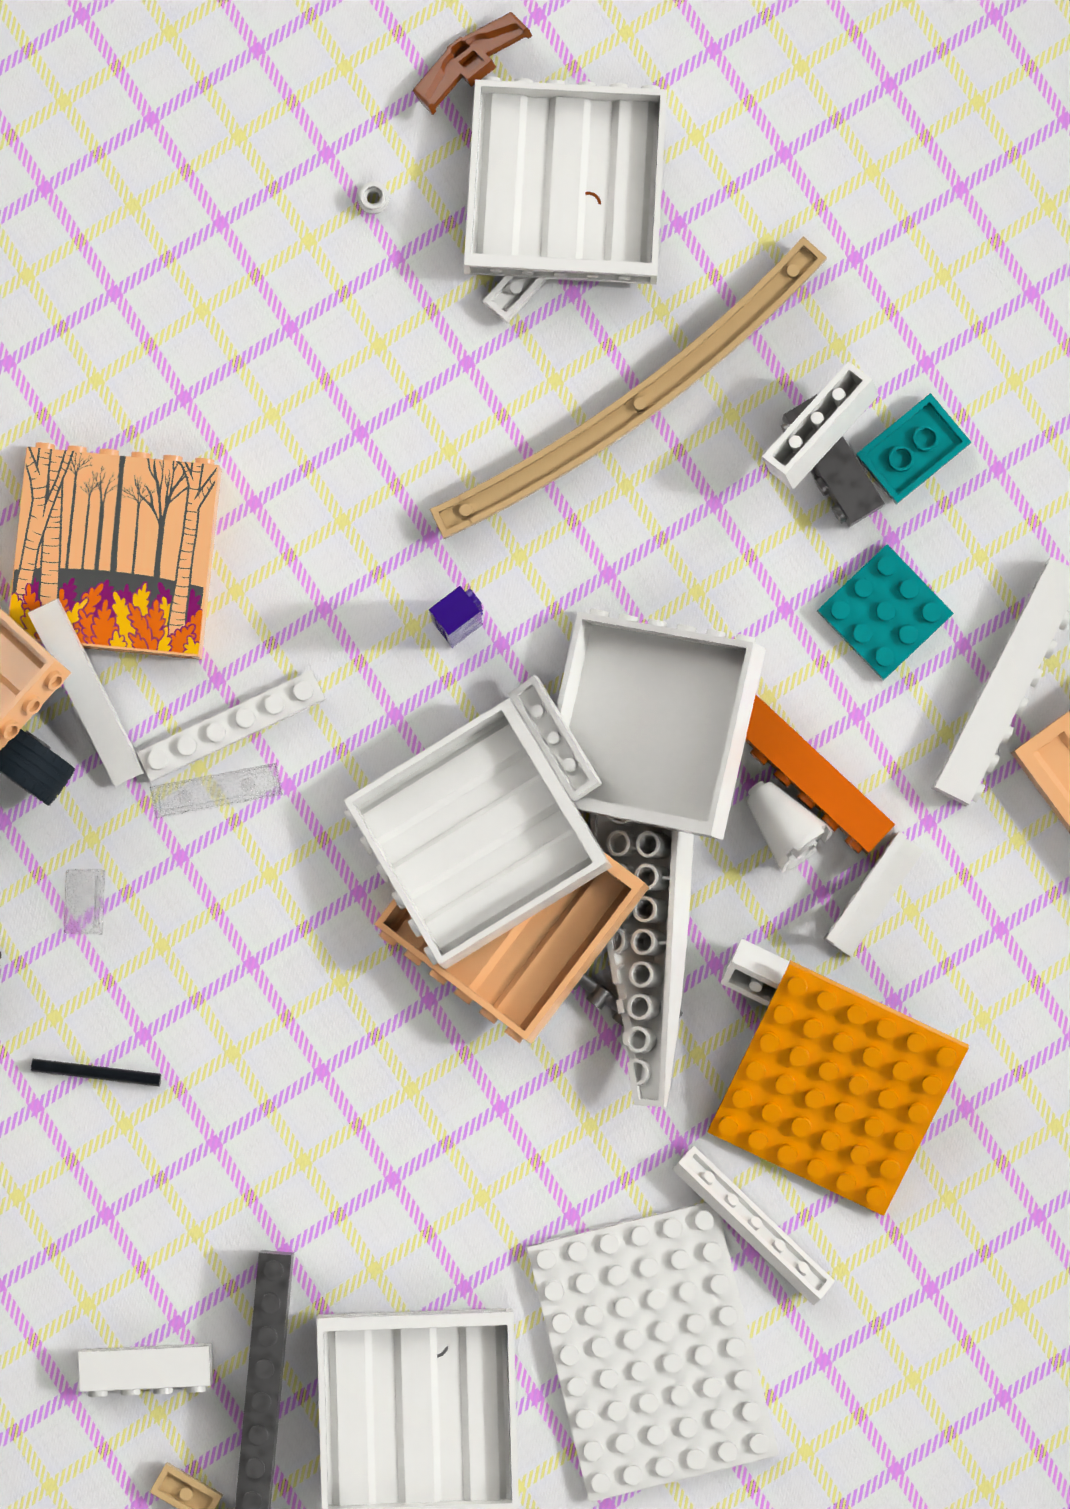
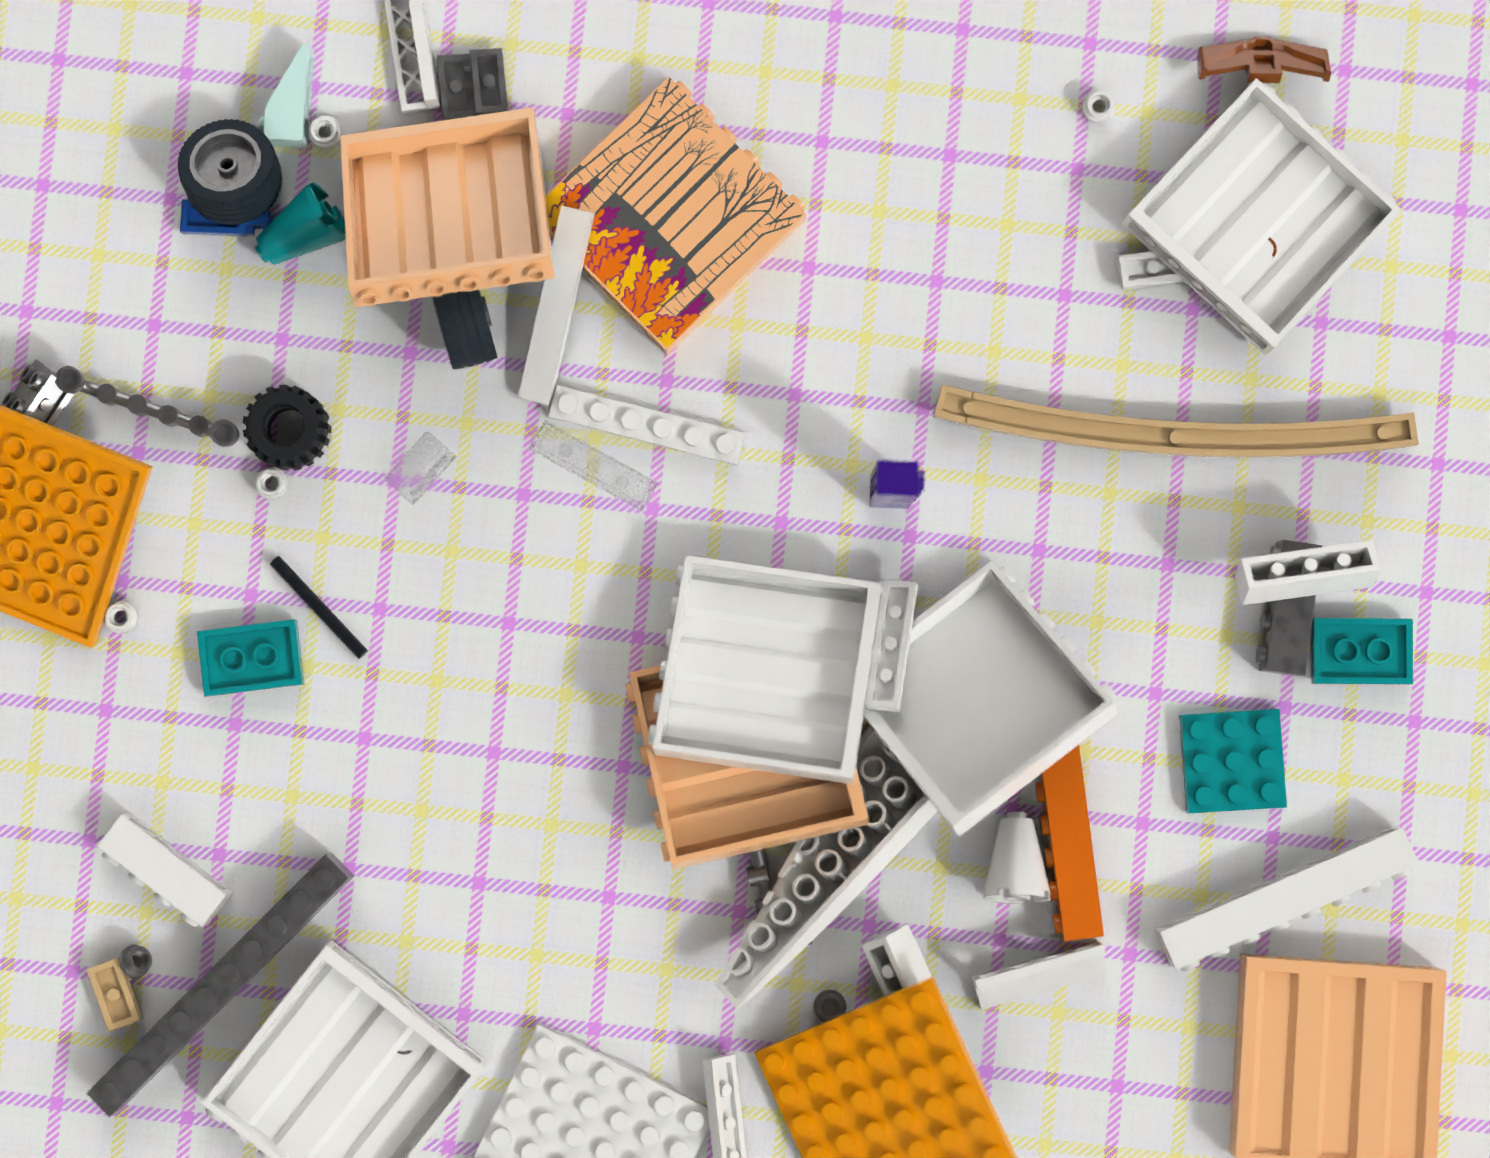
camera: 35 degrees right, 0 degrees up
none -> flat silver plate [119,945,152,978]
none -> teal plate [197,619,304,697]
none -> flat silver plate [813,990,847,1022]

